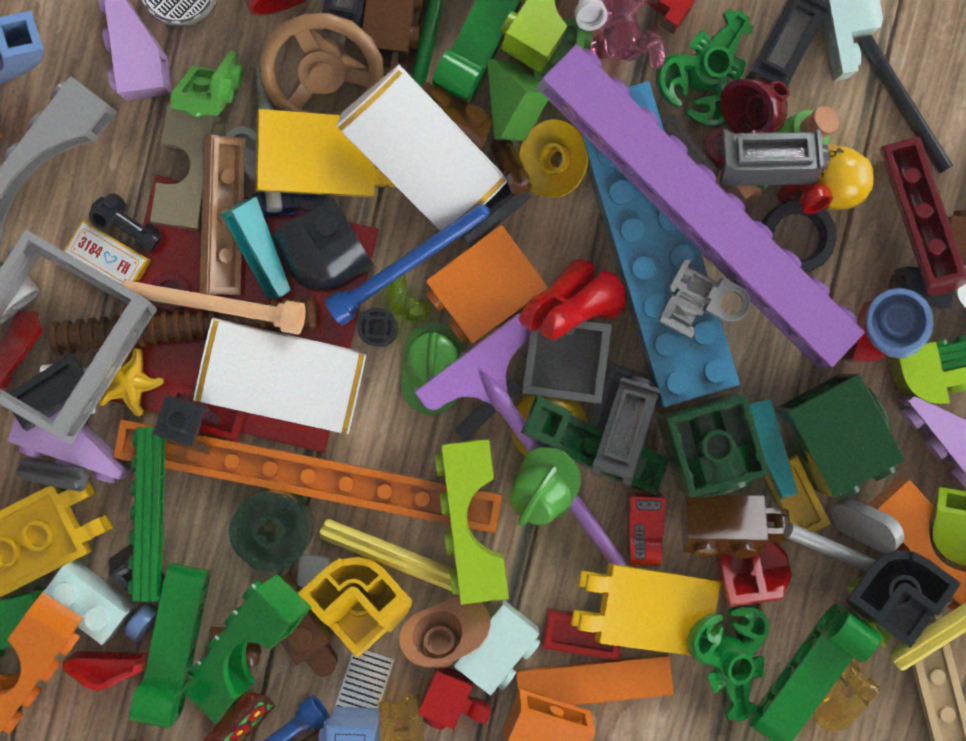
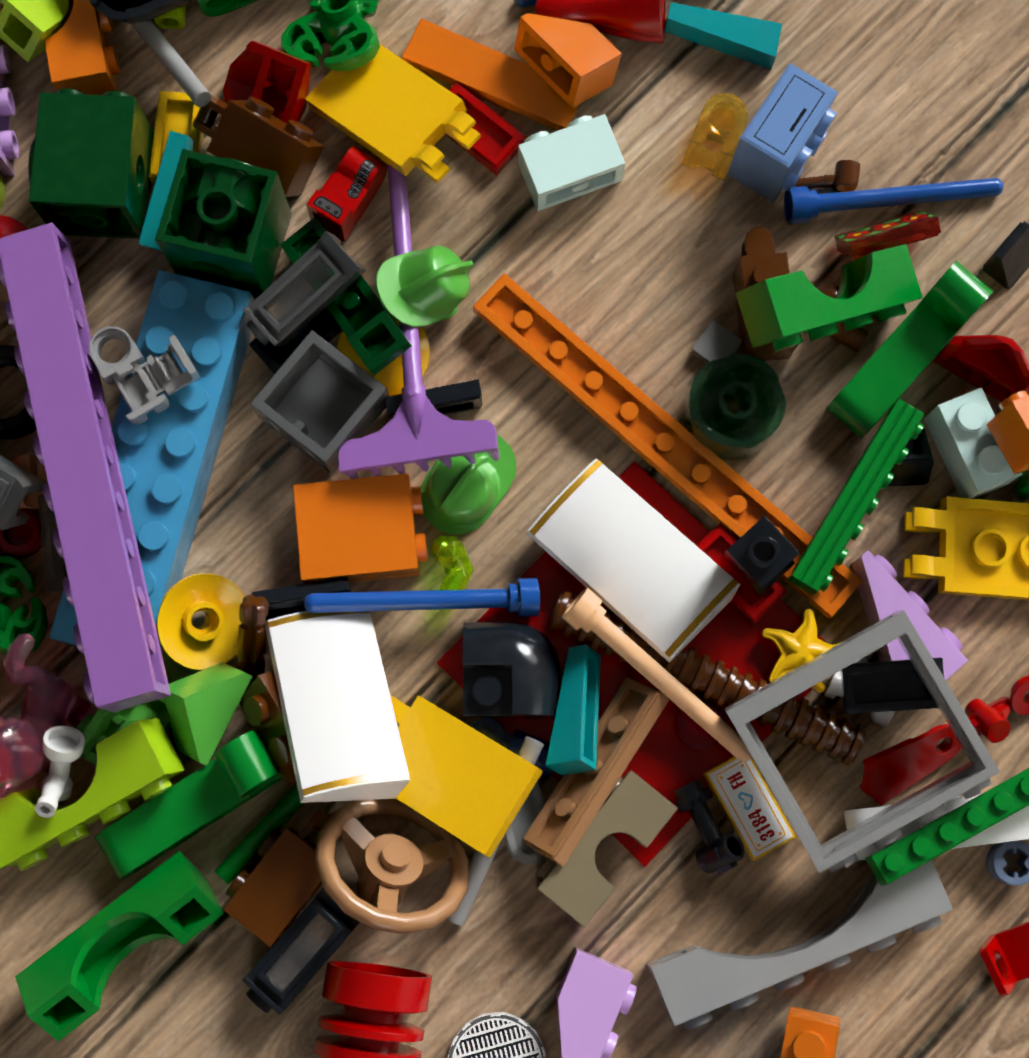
camera: 155 degrees left, 10 degrees down
dark grey axle [16,458,89,492] -> none
medium blue tile [124,603,158,643] -> none
bright green bracket [171,50,244,117] -> none
yellow brick [298,557,412,658] -> none
light yellow axle [319,519,457,591] -> none
white sticker [334,650,394,708] -> none
black wheel [357,308,399,348] -> none
nougat piece [399,597,491,669] -> none
red brick [418,667,492,730] -> none
lime arch [435,438,509,605] -> none
red piece [519,259,626,341] -> none
light grey tile [831,498,905,553] -> none

